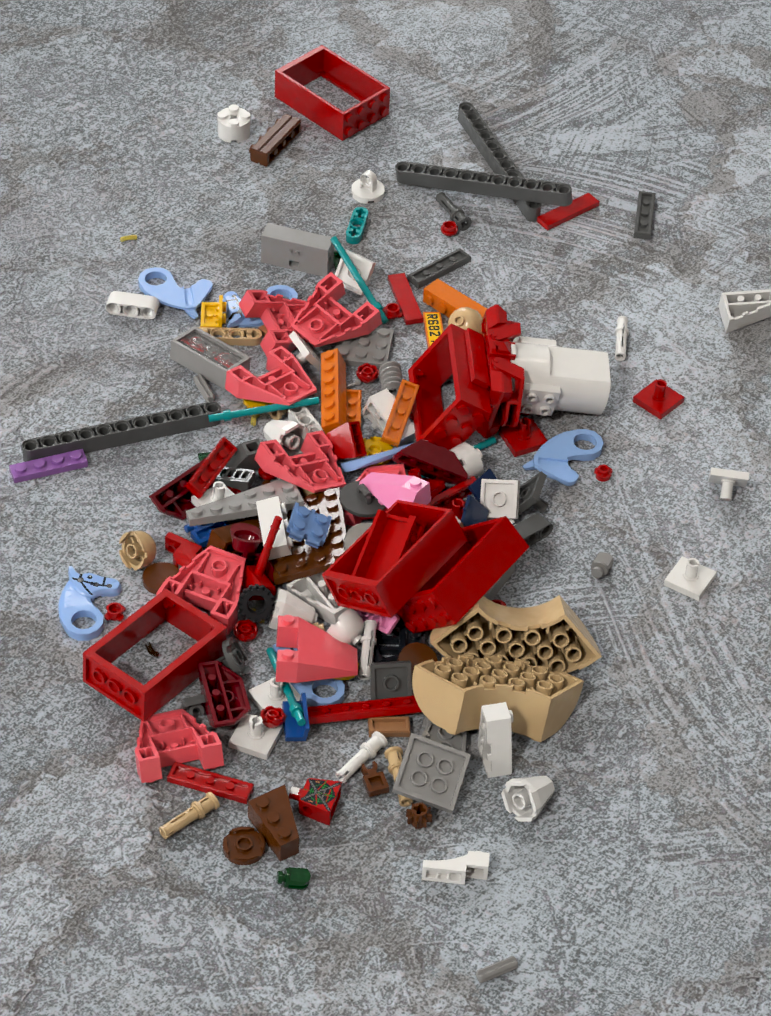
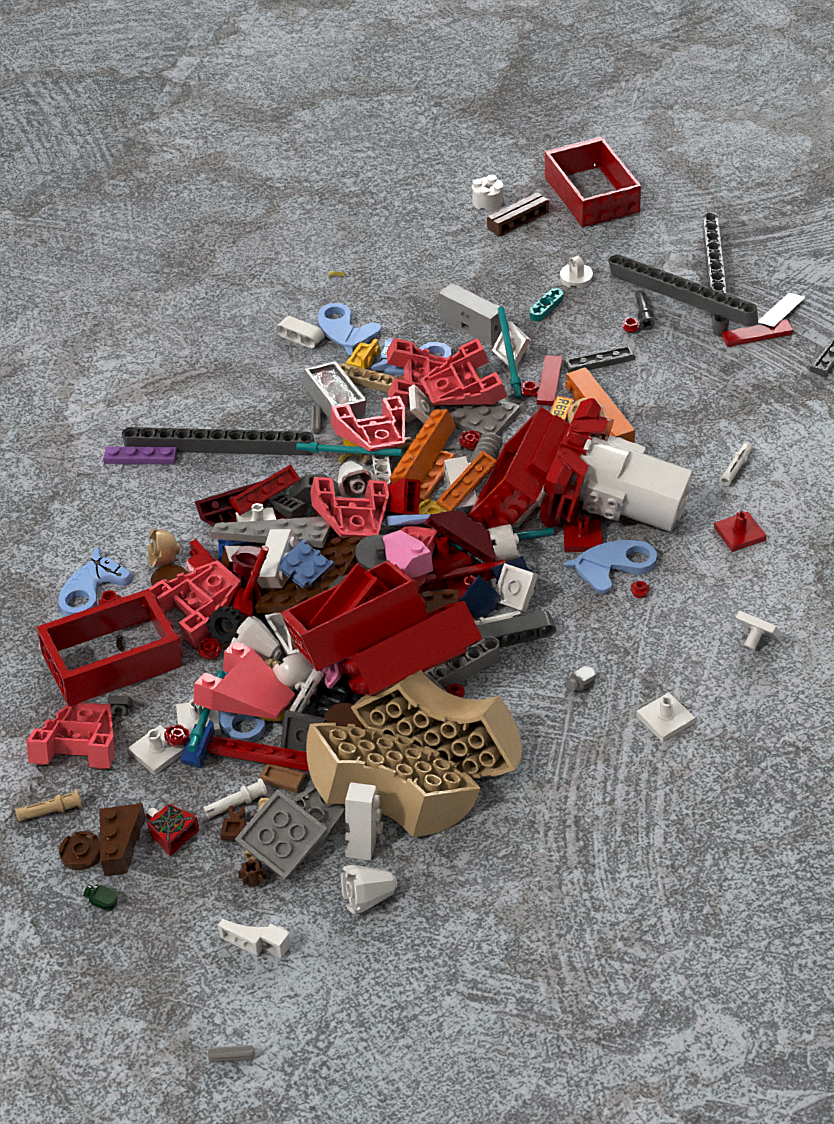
camera: 30 degrees right, 0 degrees up
red tile [167,762,254,804] -> none
dark red wedge [198,660,251,728] -> none
dark grey tile [215,637,250,677] -> none
dark grey tile [518,471,548,515] -> none
none -> white sticker [758,293,805,327]

